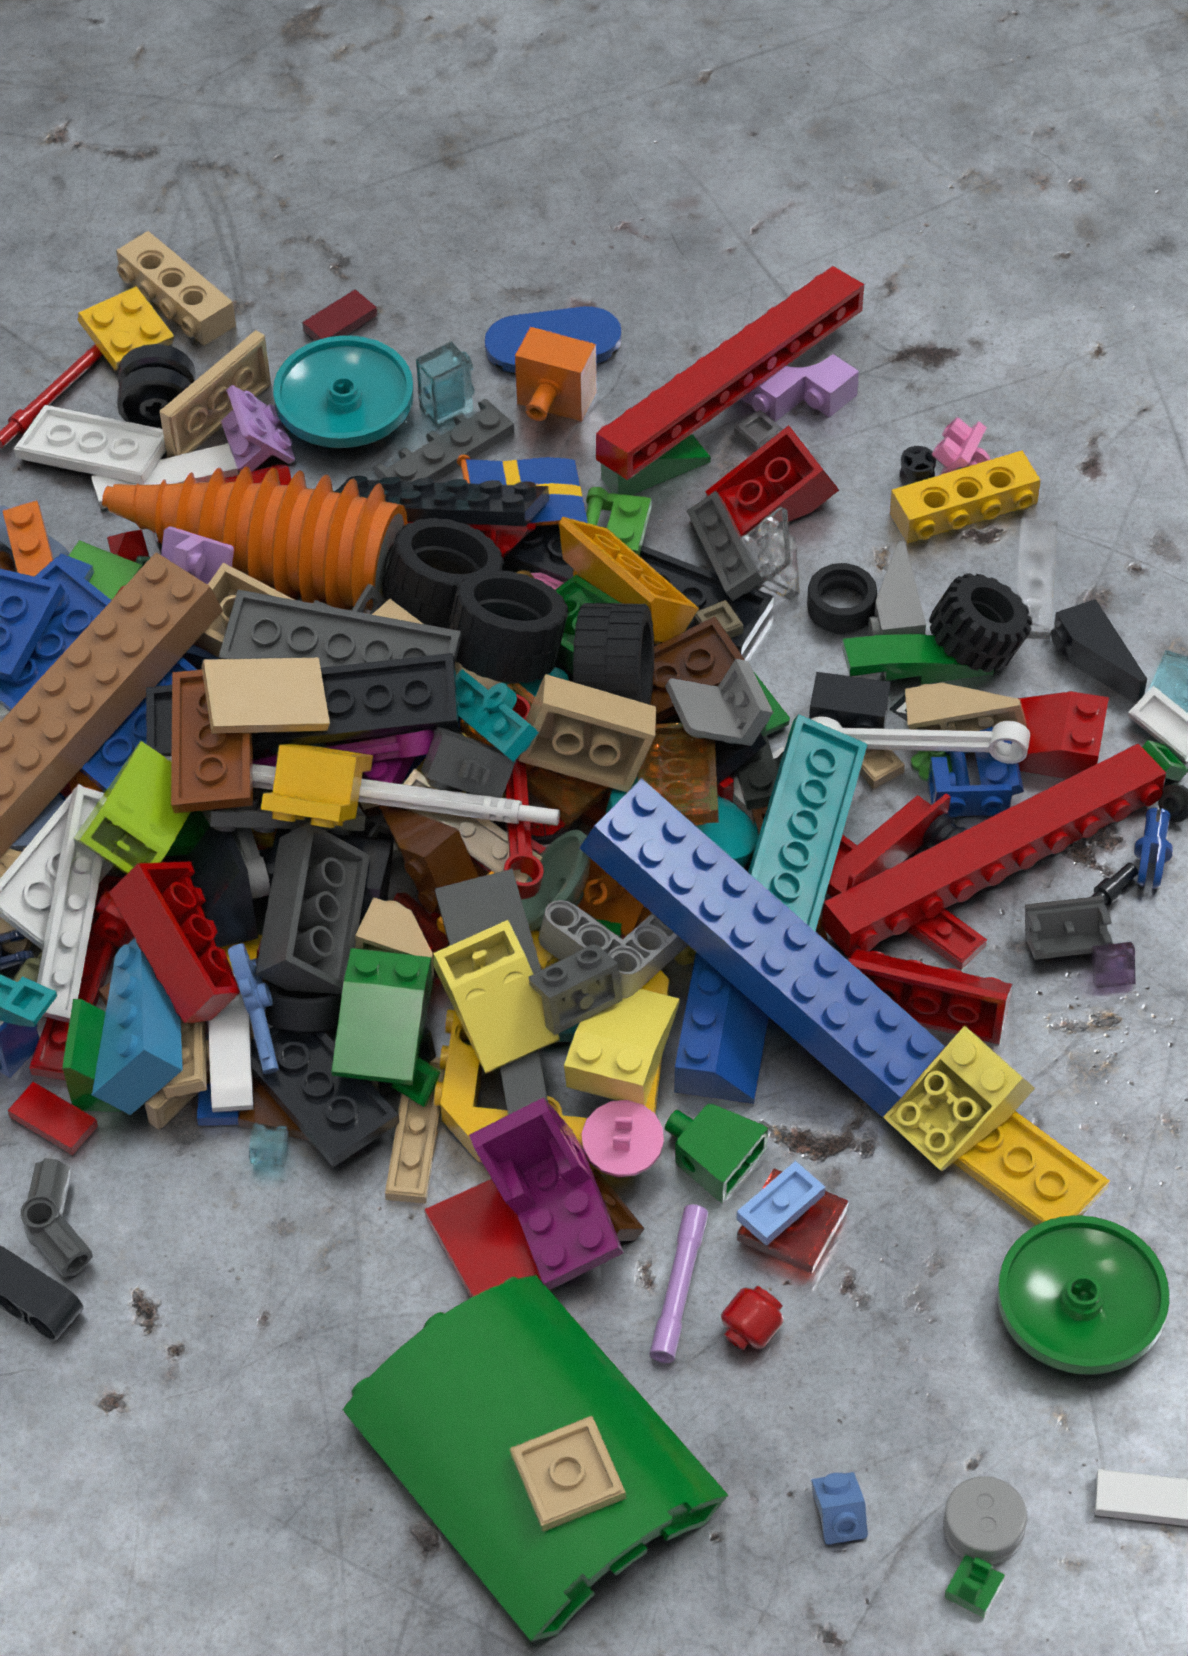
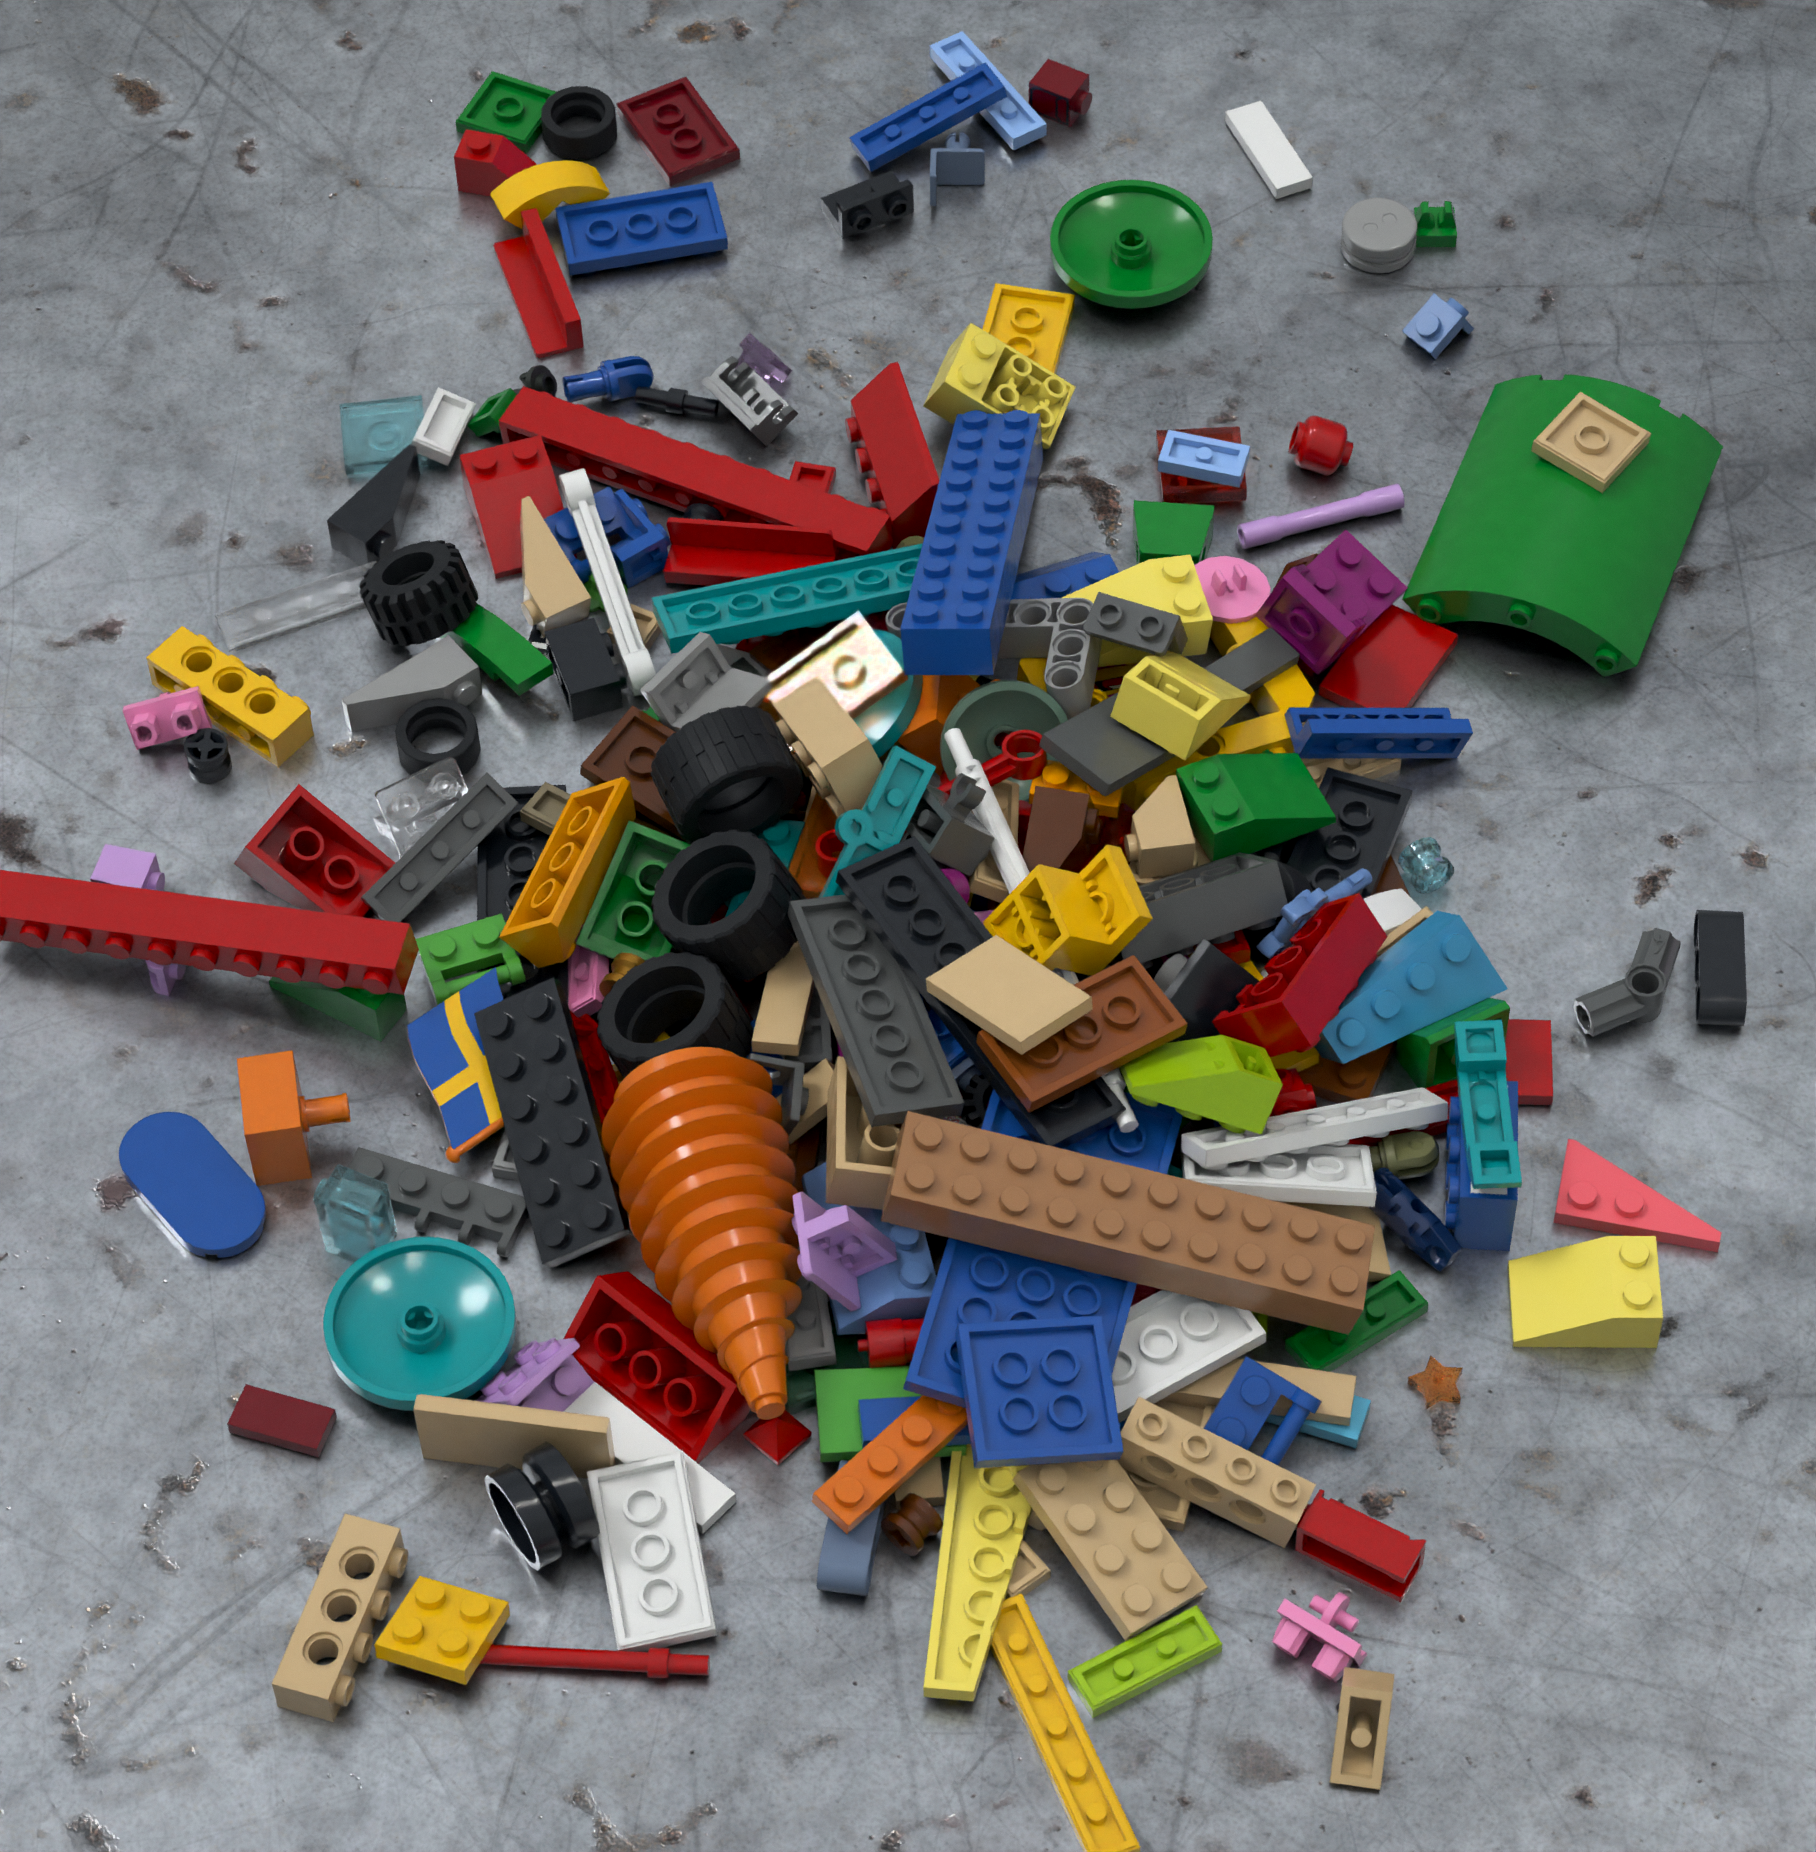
camera: 120 degrees left, 0 degrees up
none -> blue fence [1285,707,1473,759]

